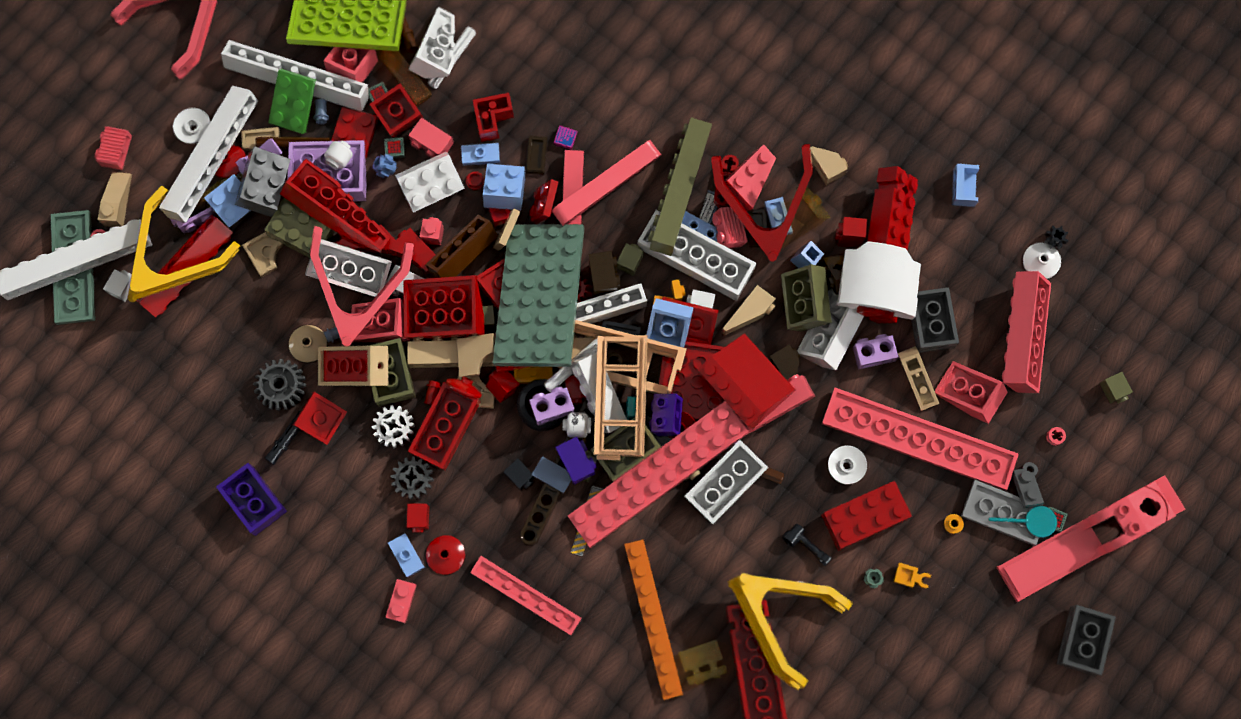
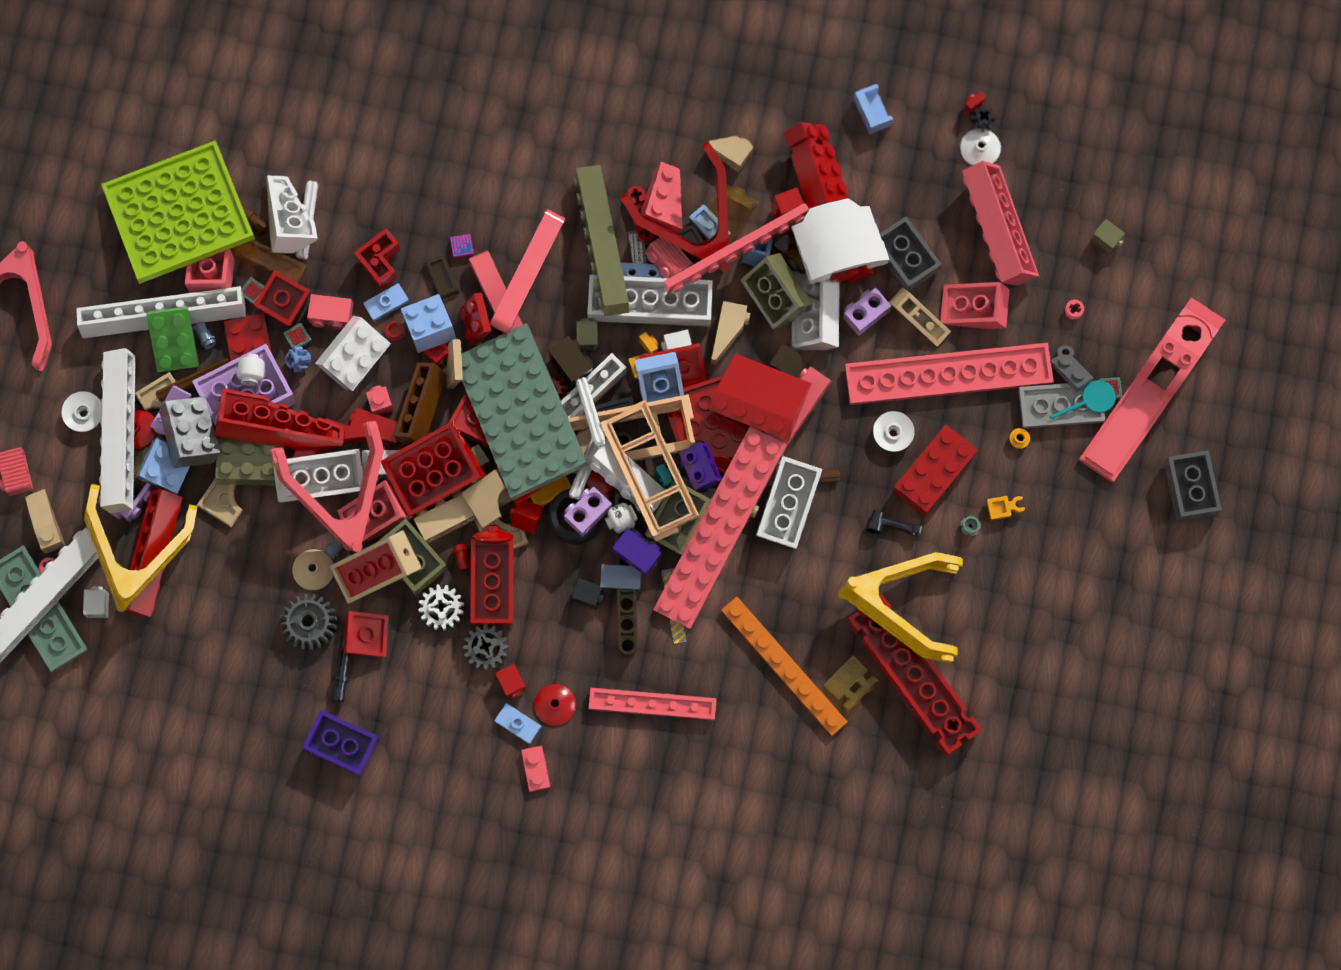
camera: 30 degrees left, 0 degrees up
none -> white axle [575,377,605,447]
none -> coral plate [663,203,809,294]
none -> red plate [964,91,986,116]

